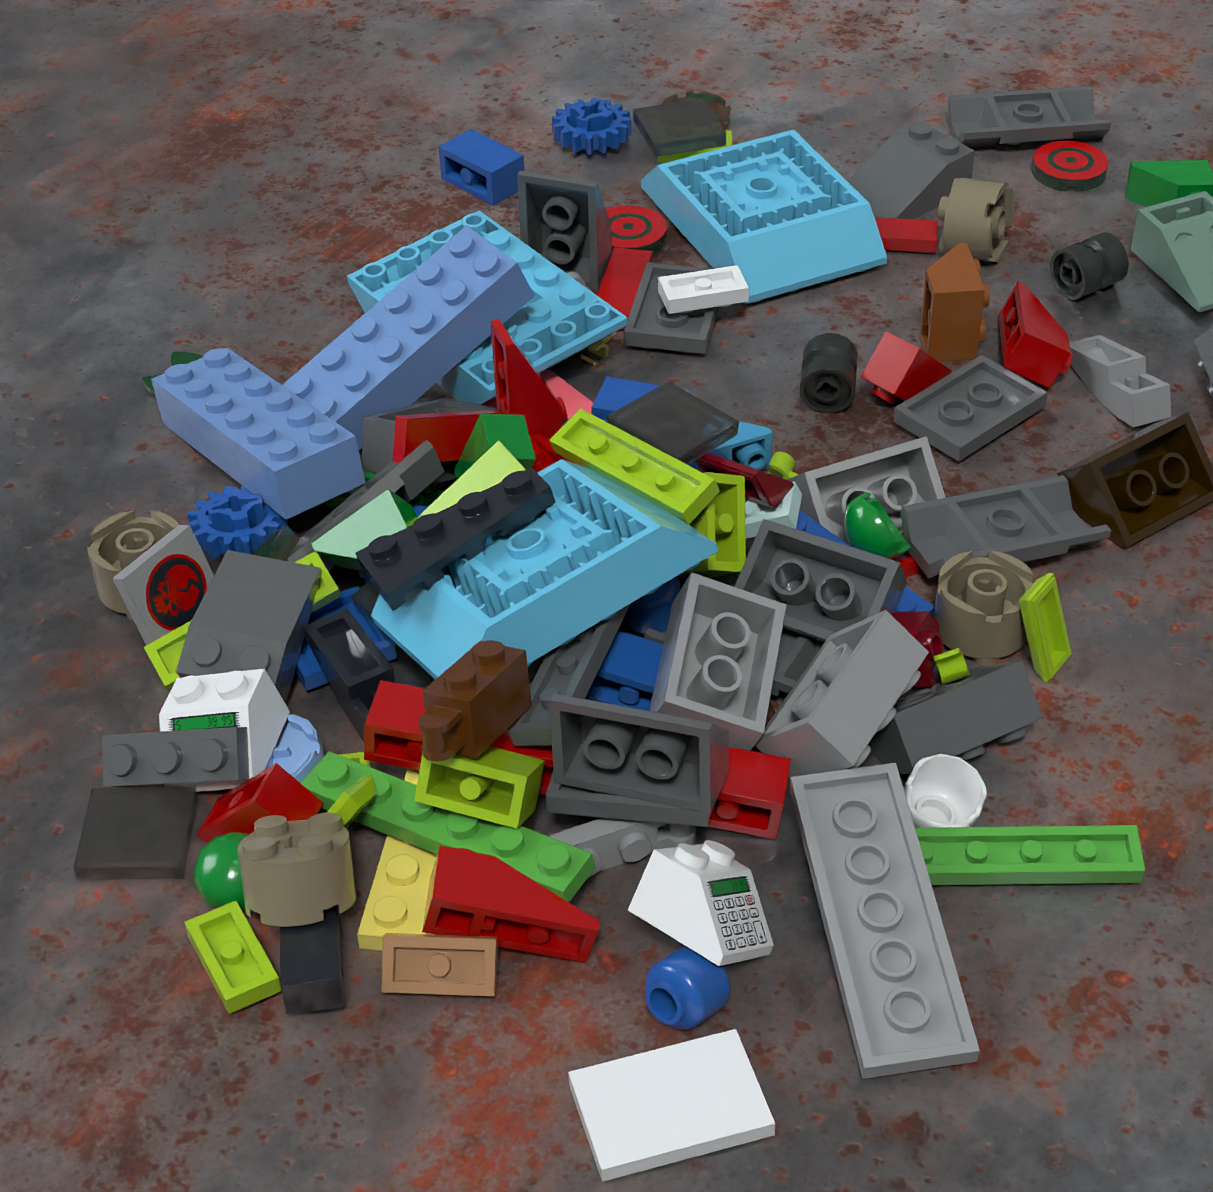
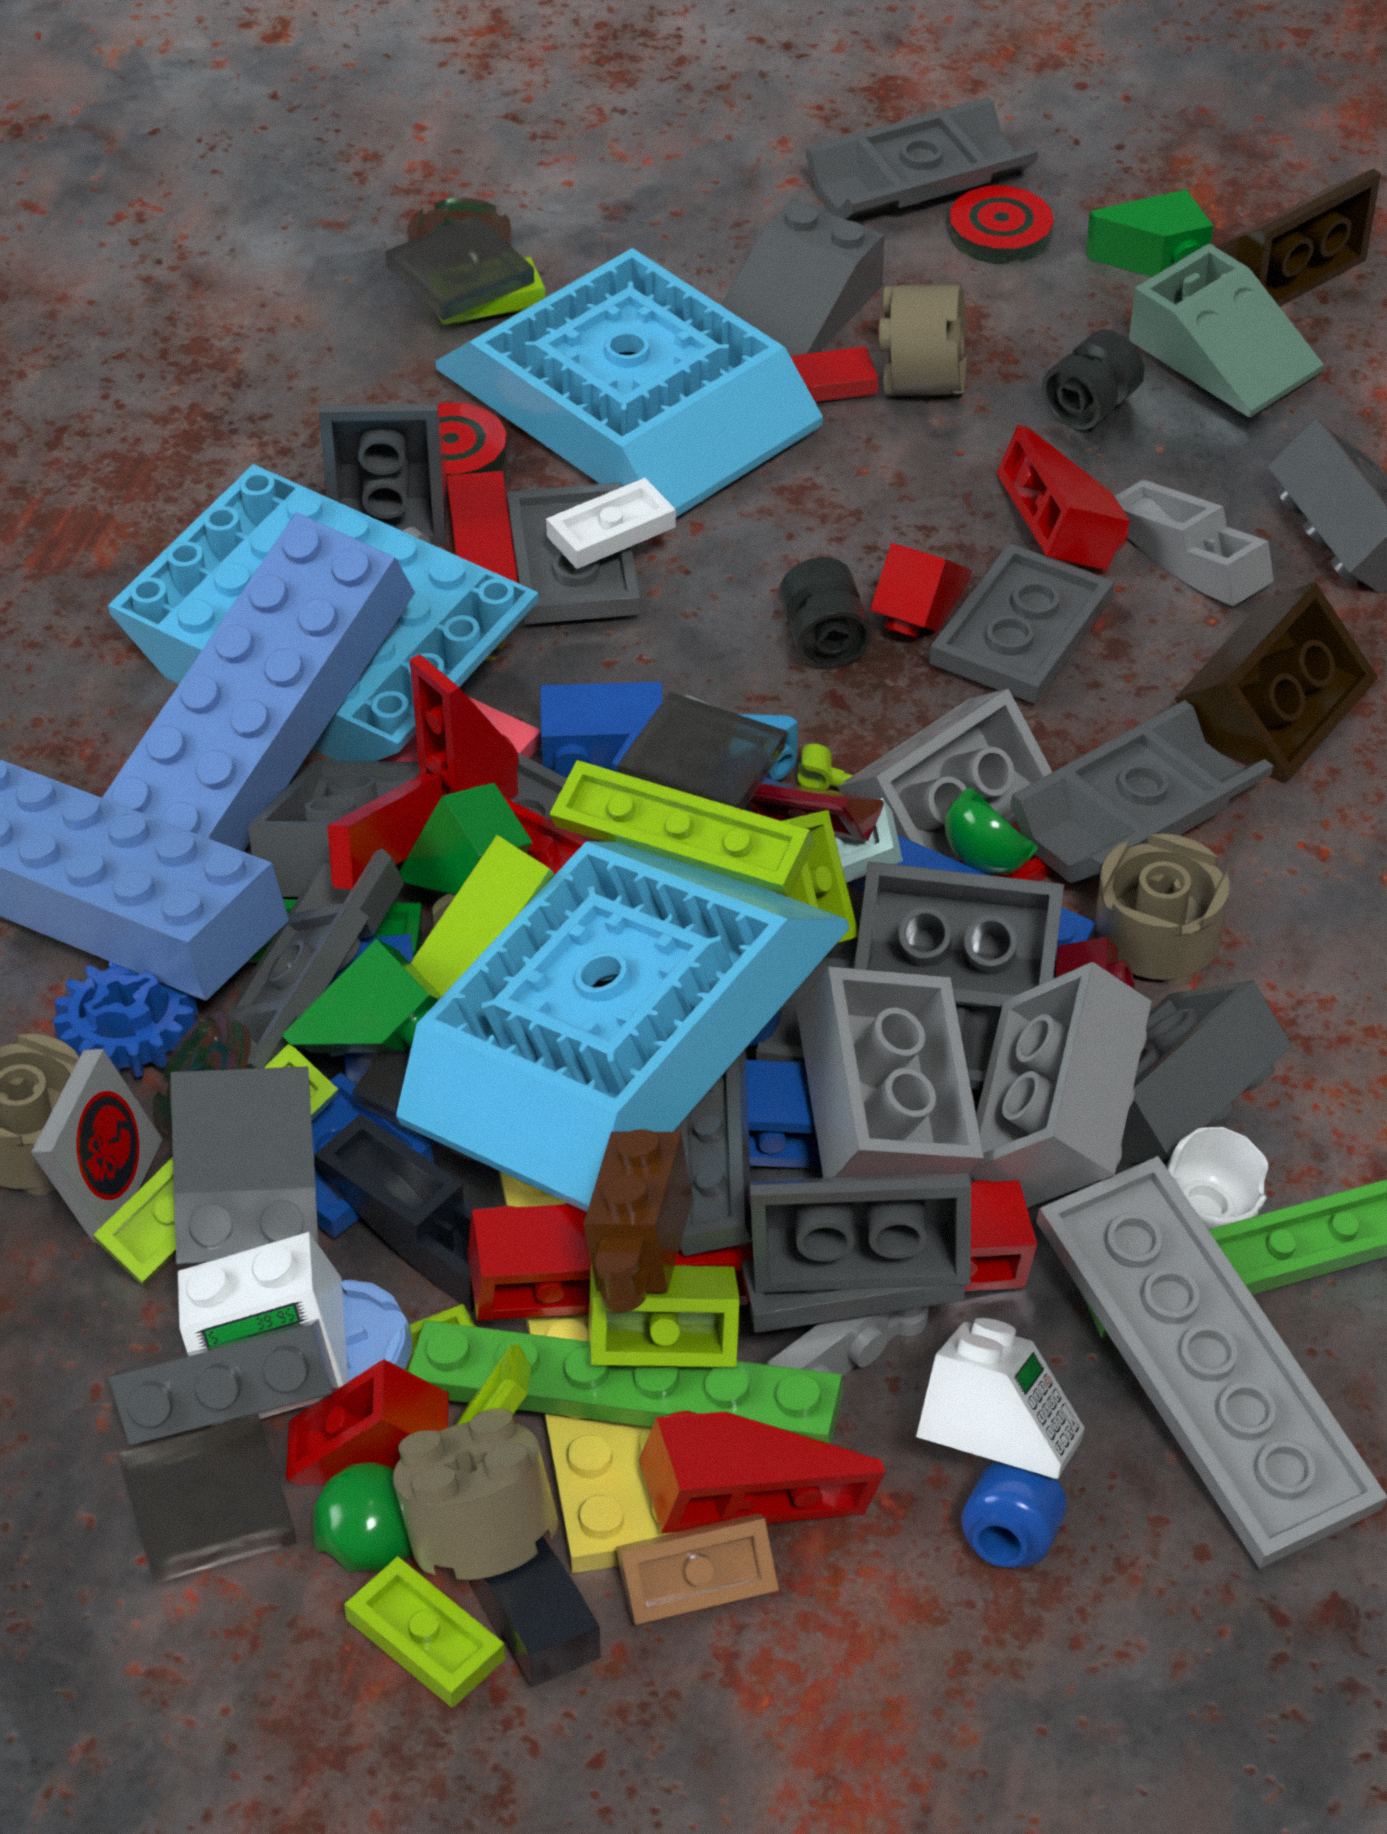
camera: 20 degrees left, 5 degrees up
black wing [355,467,556,611] -> none
blue brick [439,129,525,206] -> none
blue gear [552,98,632,154] -> none
white tile [568,1029,775,1182] -> none
dark orange slope [919,243,990,362] -> none
lime hand [933,648,969,685] -> none
lime tile [1019,573,1072,682] -> none

